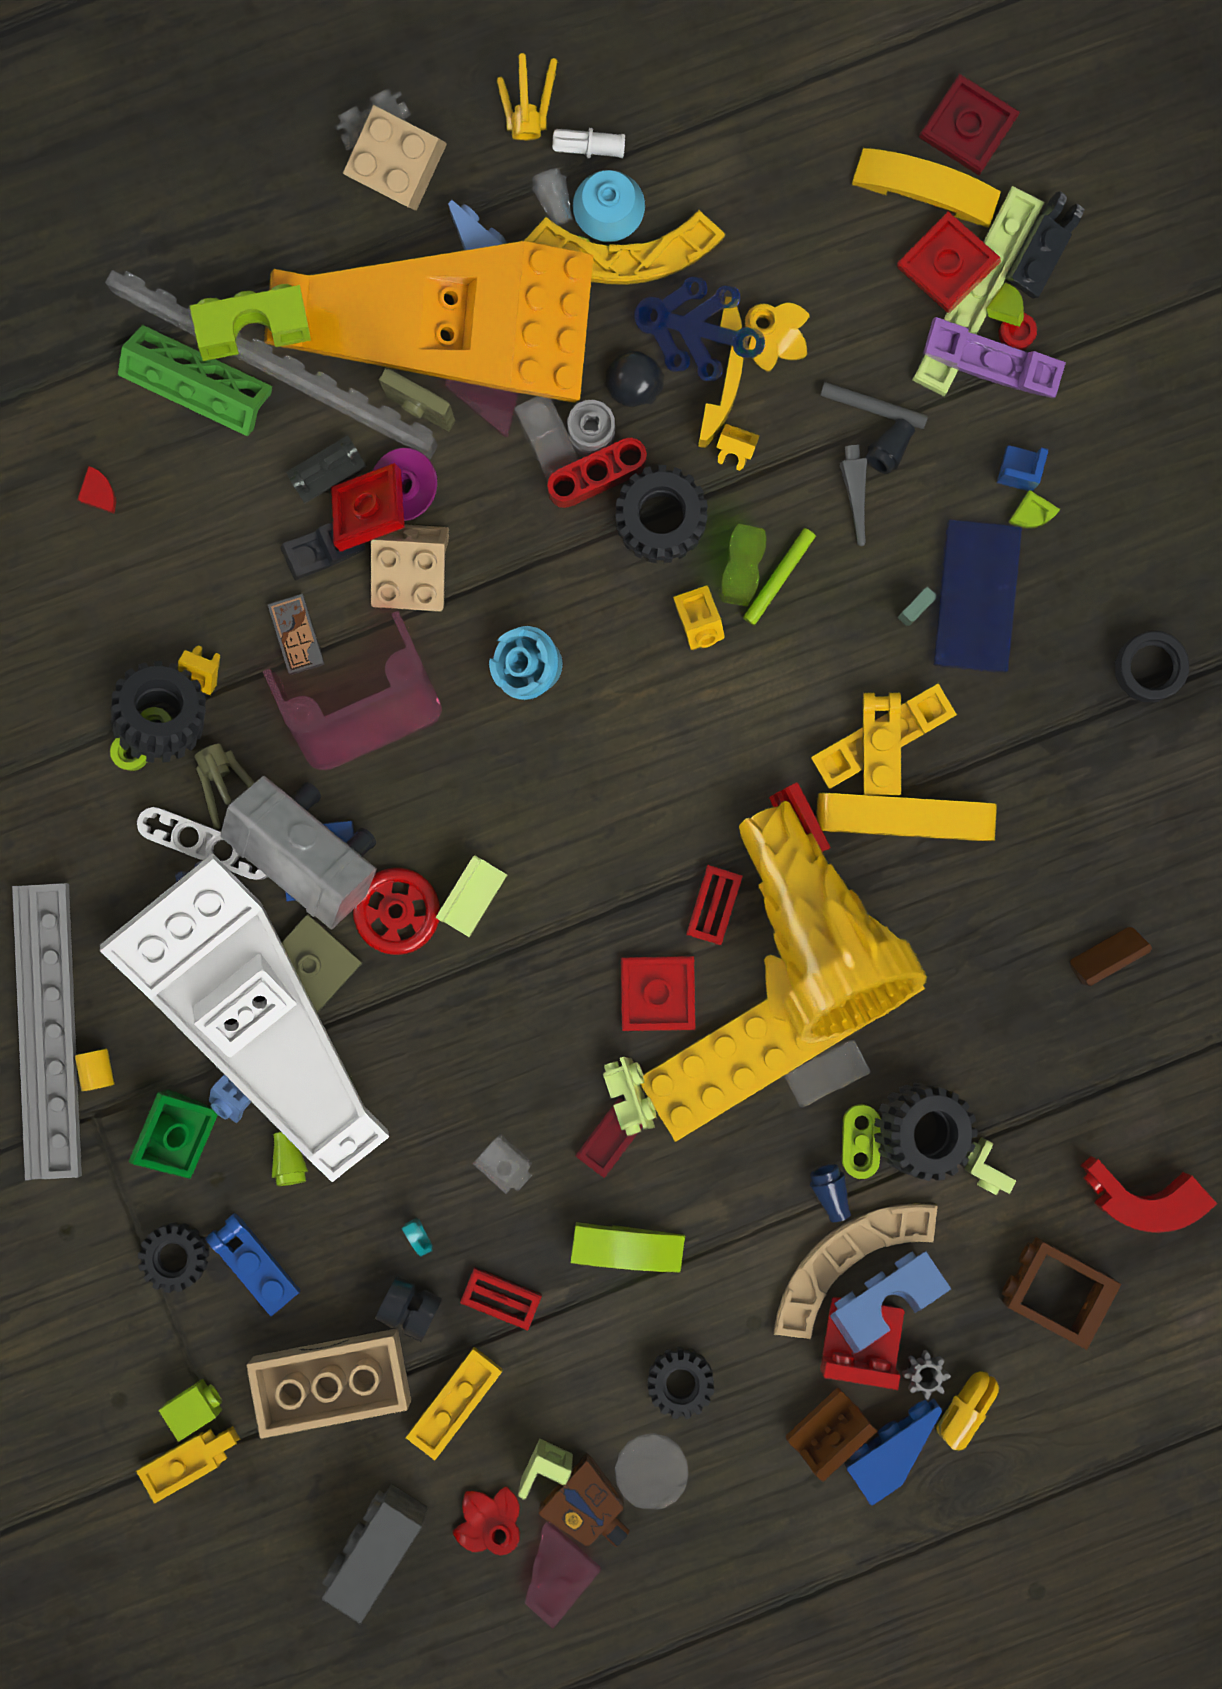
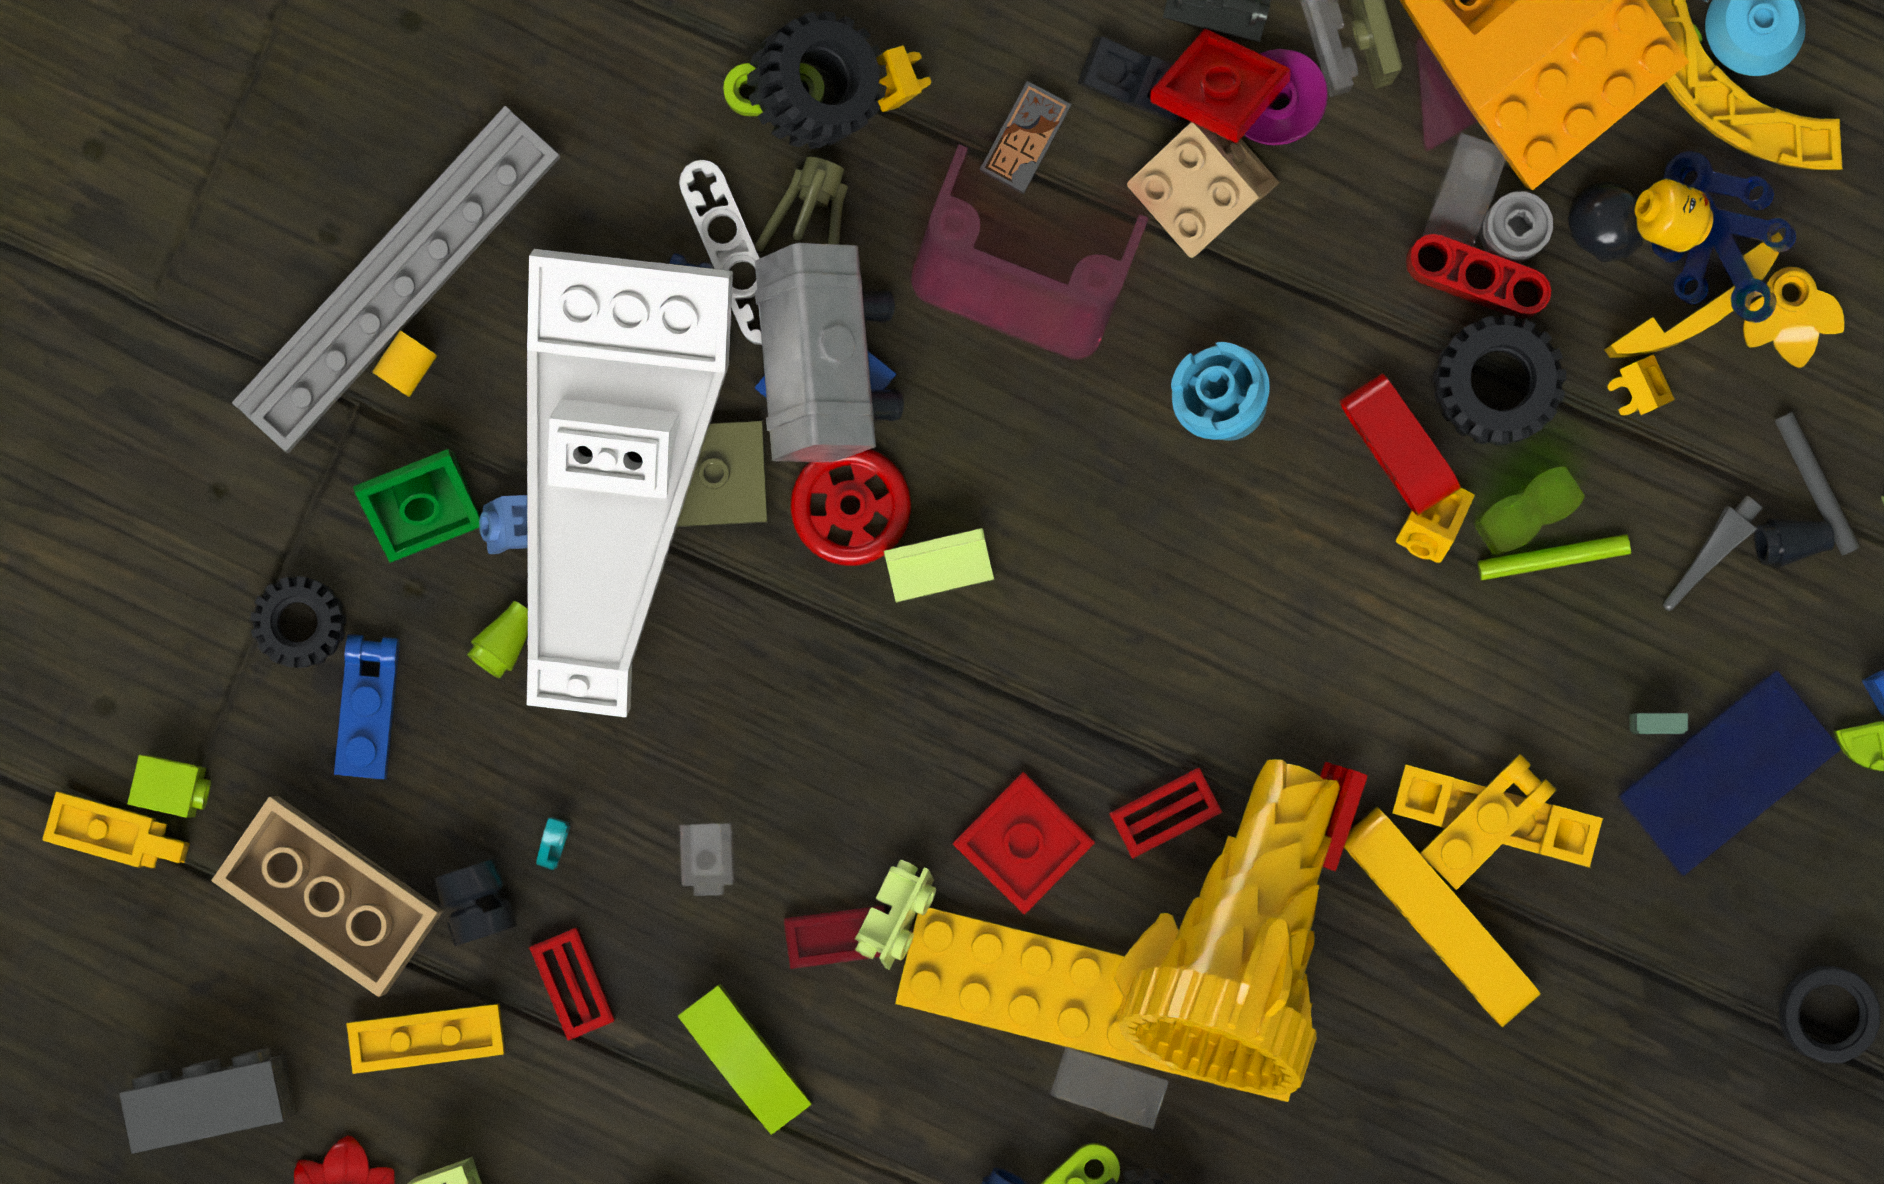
camera: 45 degrees right, 0 degrees up
none -> red beam [1339,374,1461,516]
none -> yellow head [1635,179,1713,252]

